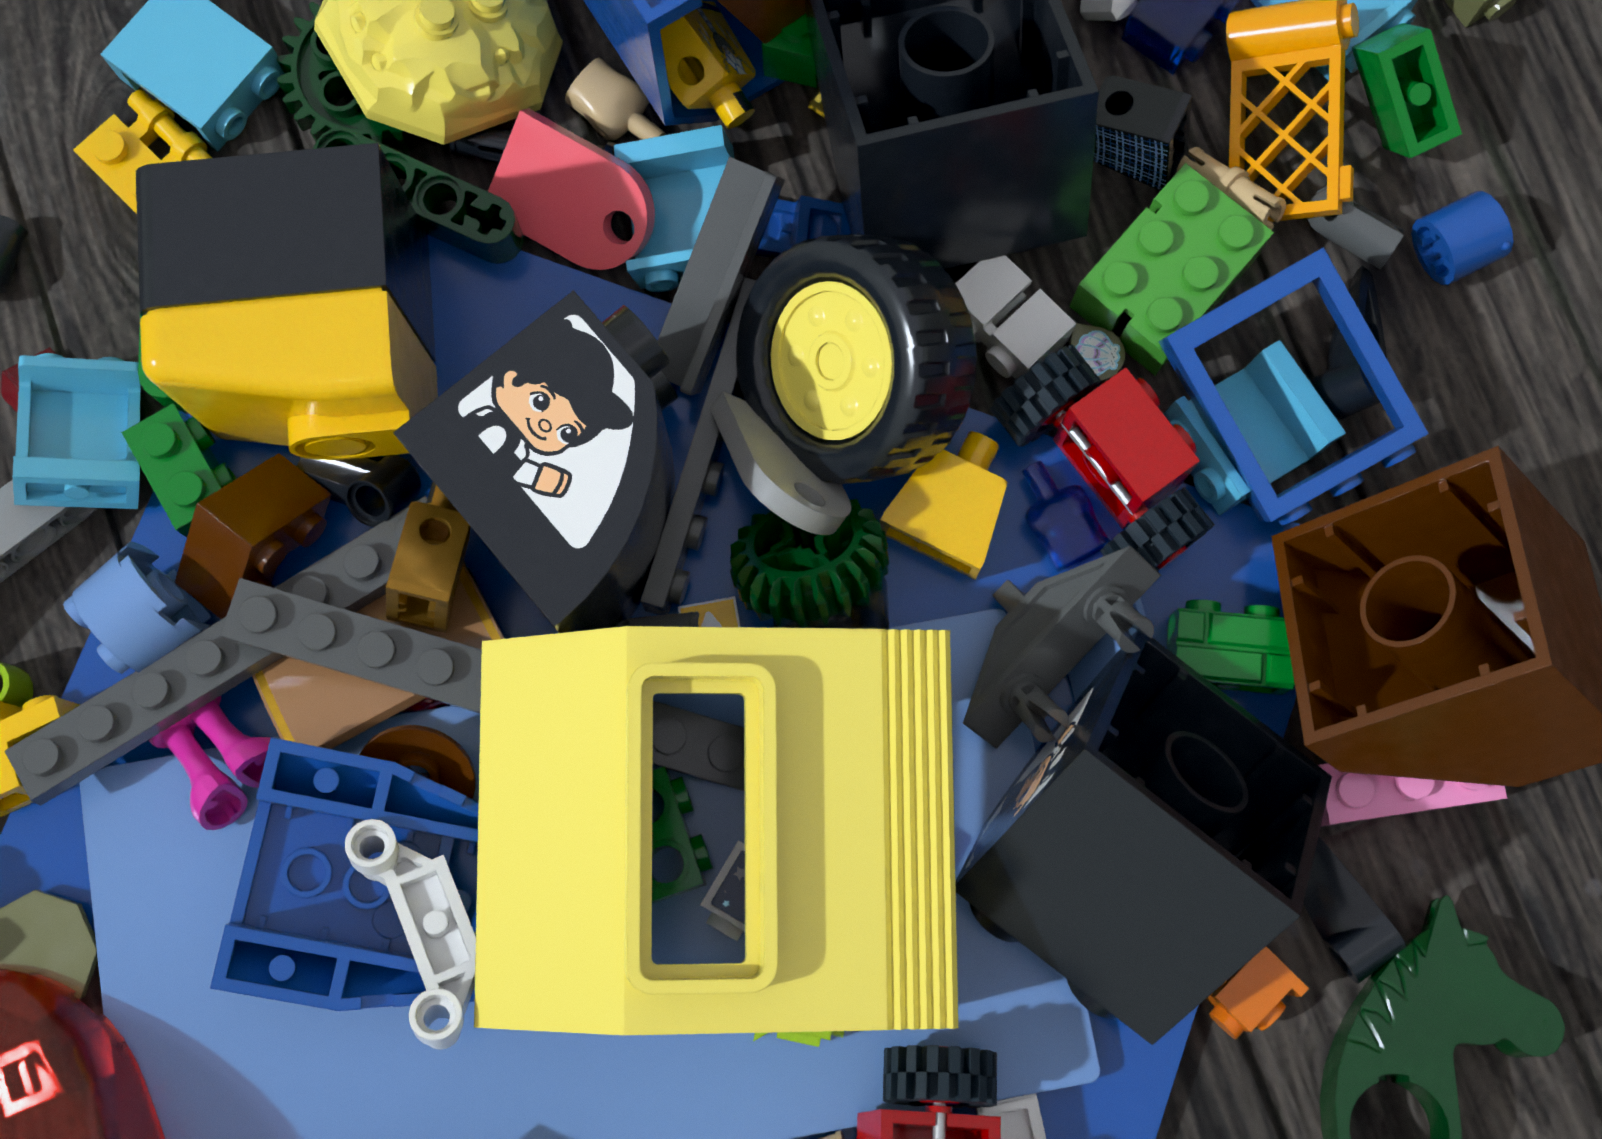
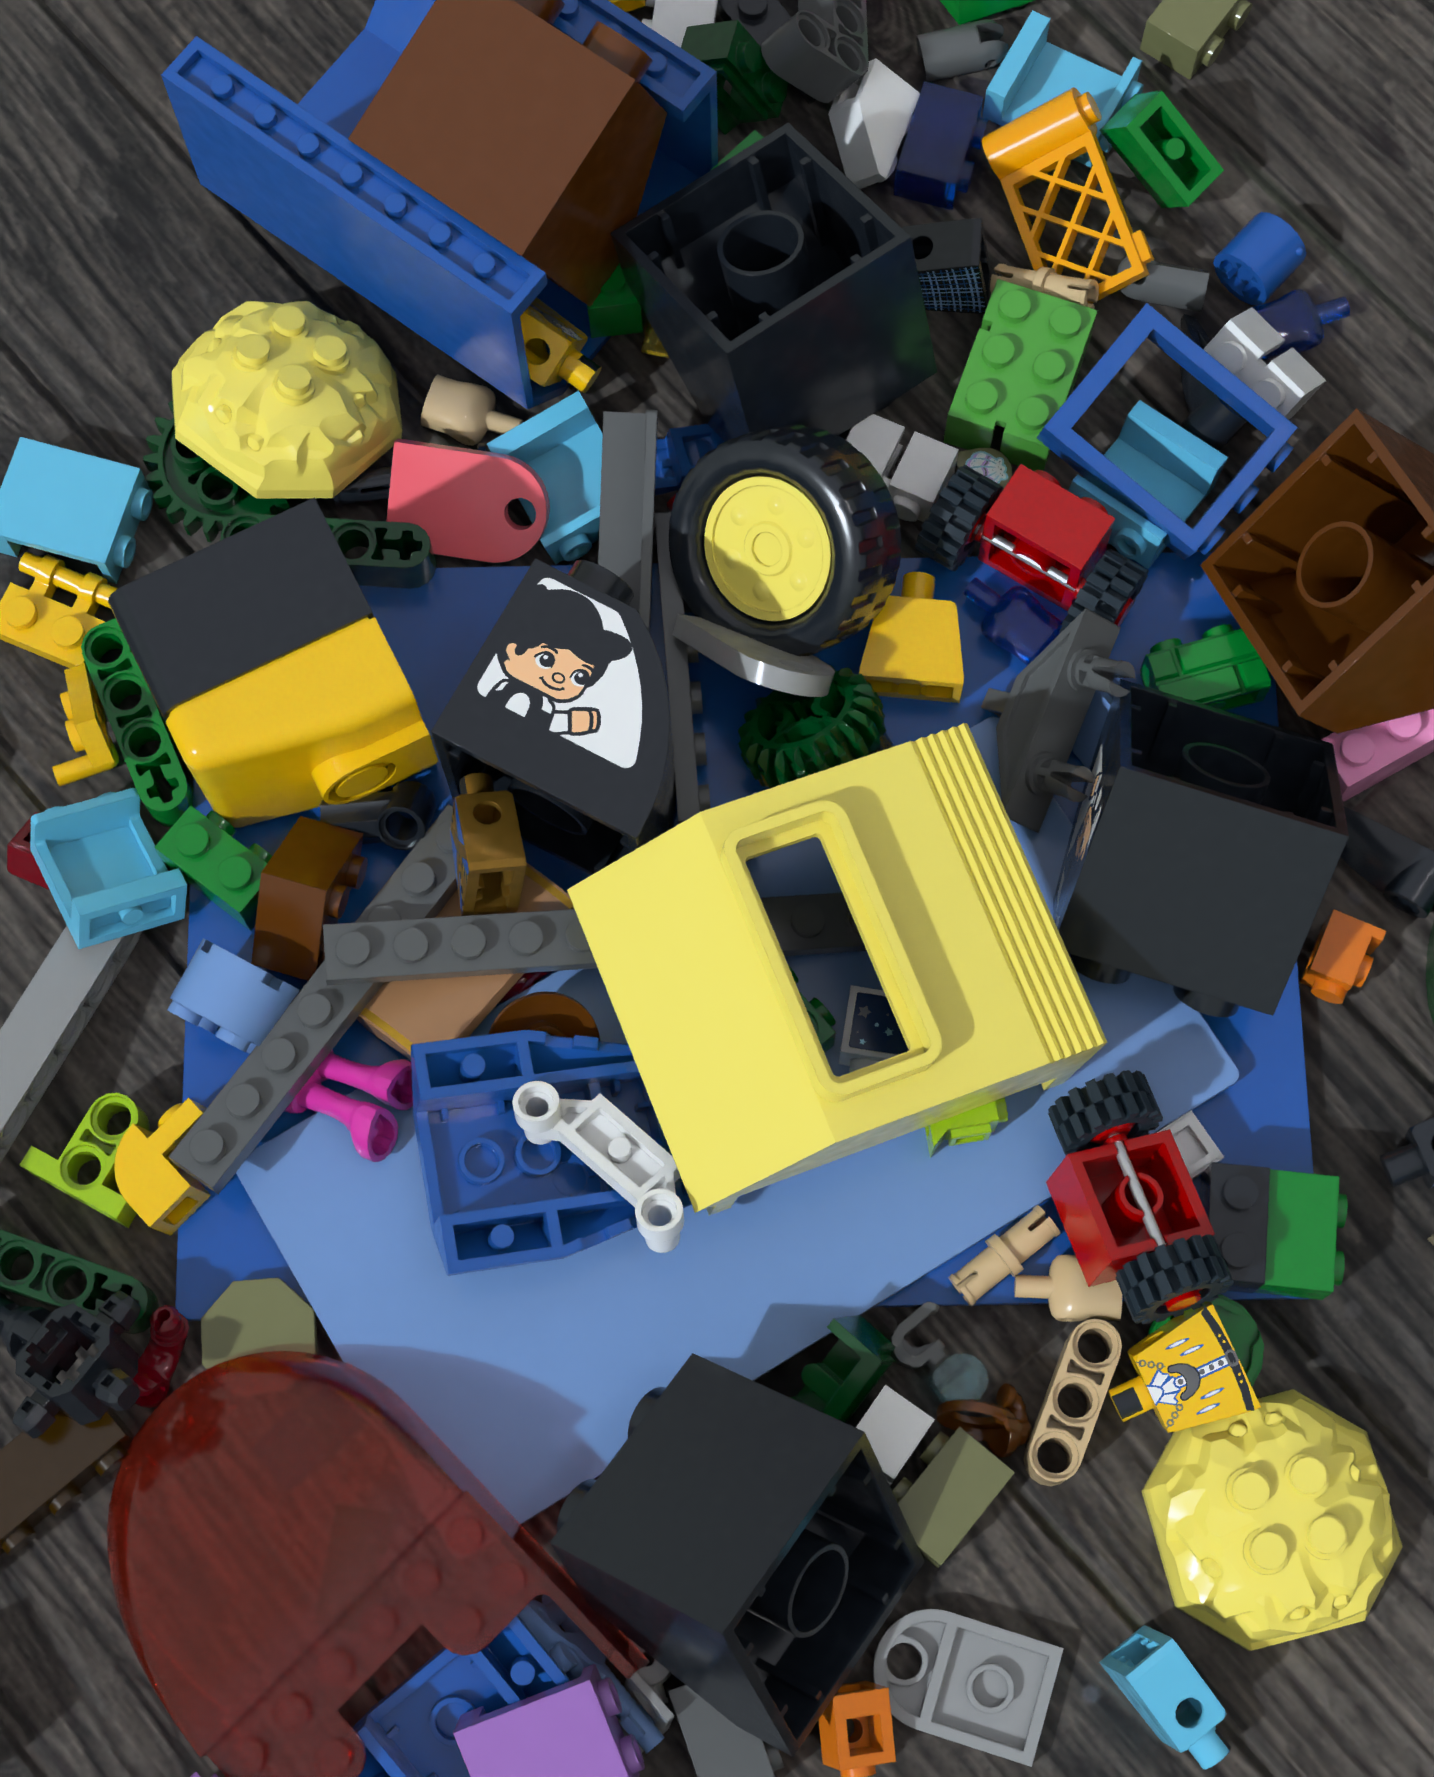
camera: 20 degrees left, 5 degrees down
none -> yellow plate [52,663,119,787]
none -> white piece [1203,307,1326,420]
none -> clear blue piece [1252,289,1350,360]

